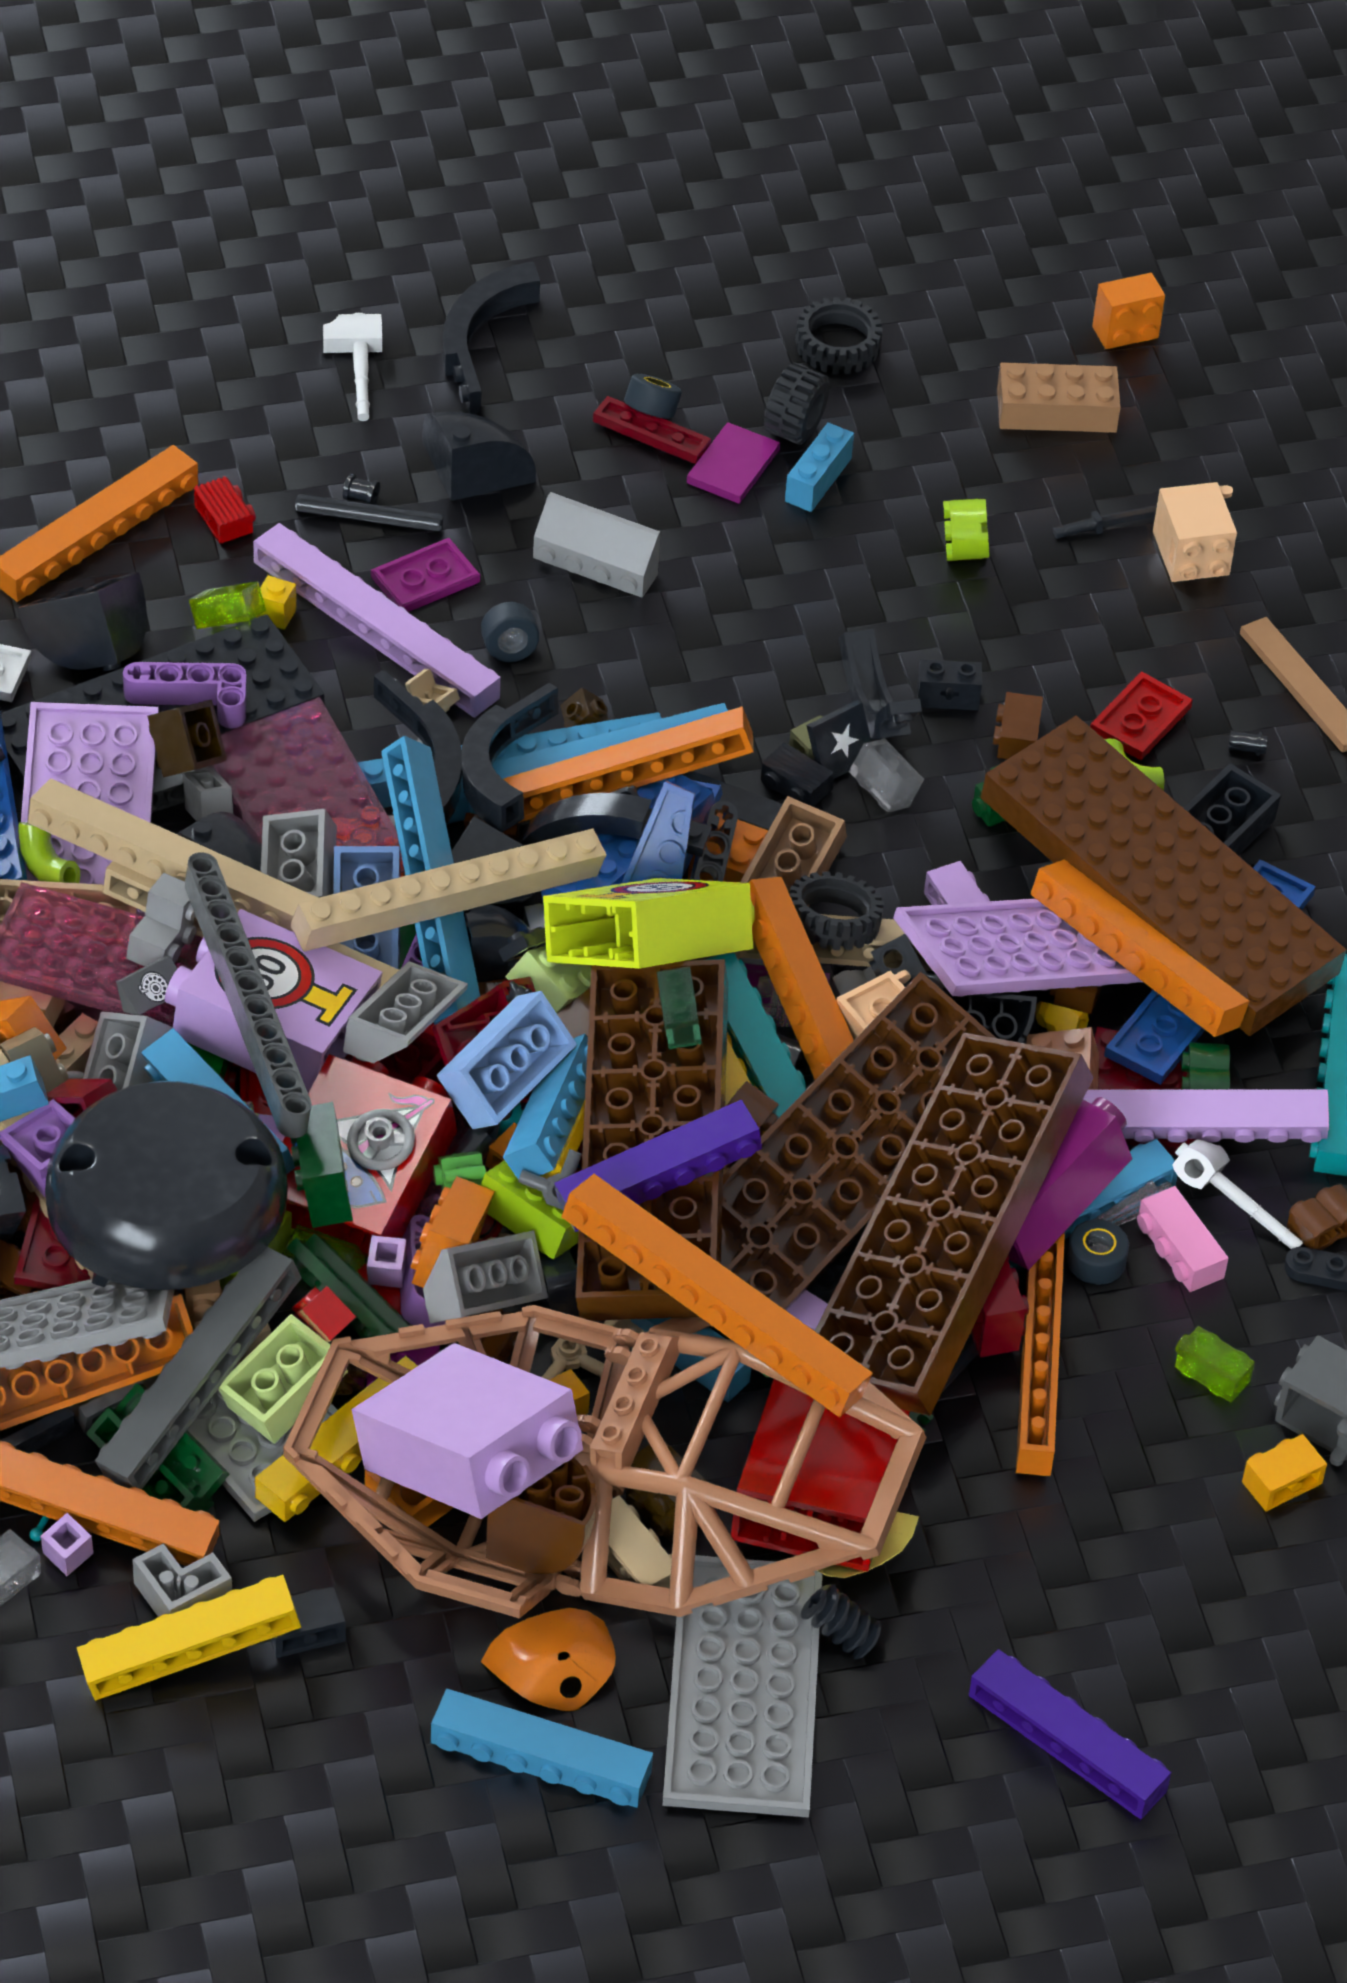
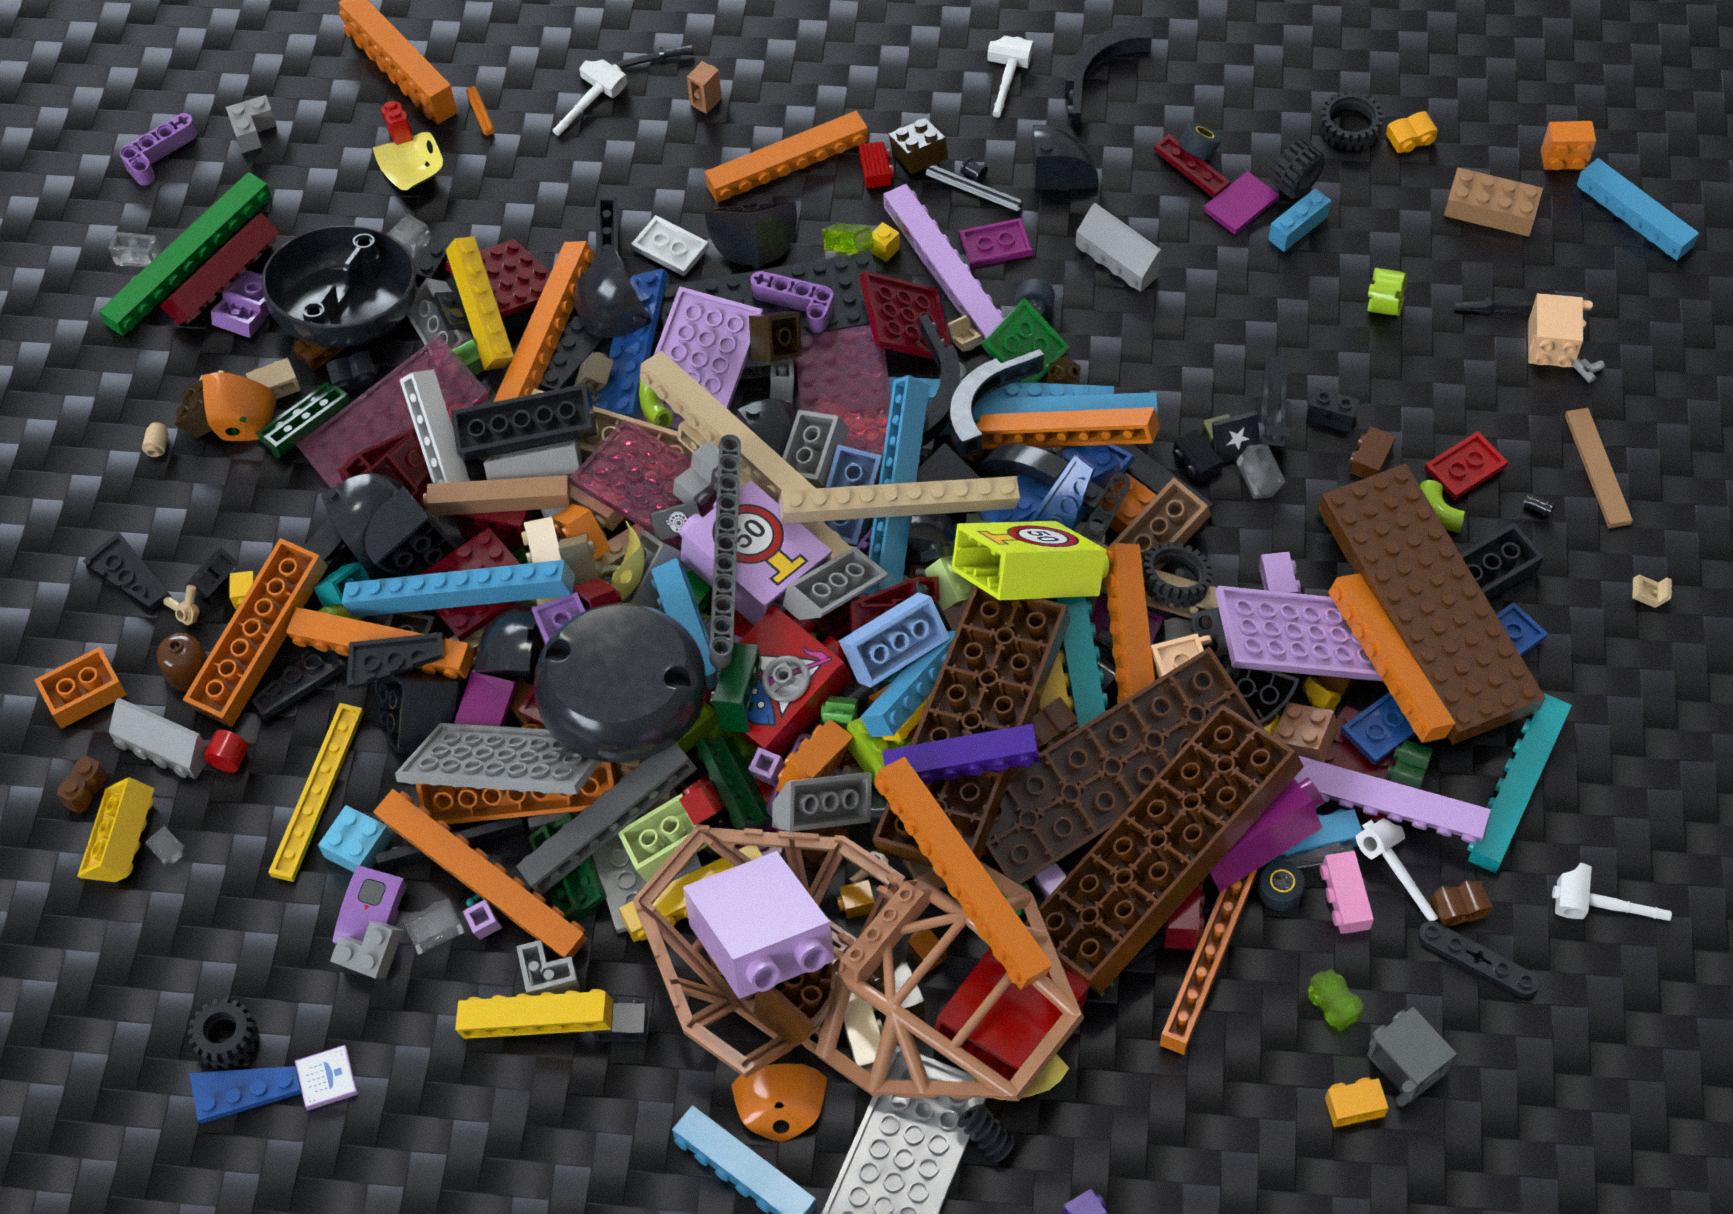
camera: 25 degrees right, 10 degrees up
dark grey piece [518,1149,582,1210] -> none
clear green brick [657,967,702,1049] -> none
none -> light yellow piece [611,520,645,603]
none -> dark red plate [859,271,951,359]
none -> dark brown brick [889,118,949,174]
none -> orange brick [908,929,947,973]
none -> green plate [981,298,1069,383]
none -> light orange brick [1386,111,1438,153]
none -> light grey hose [1571,358,1605,383]
none -> dark azure brick [1577,158,1699,260]

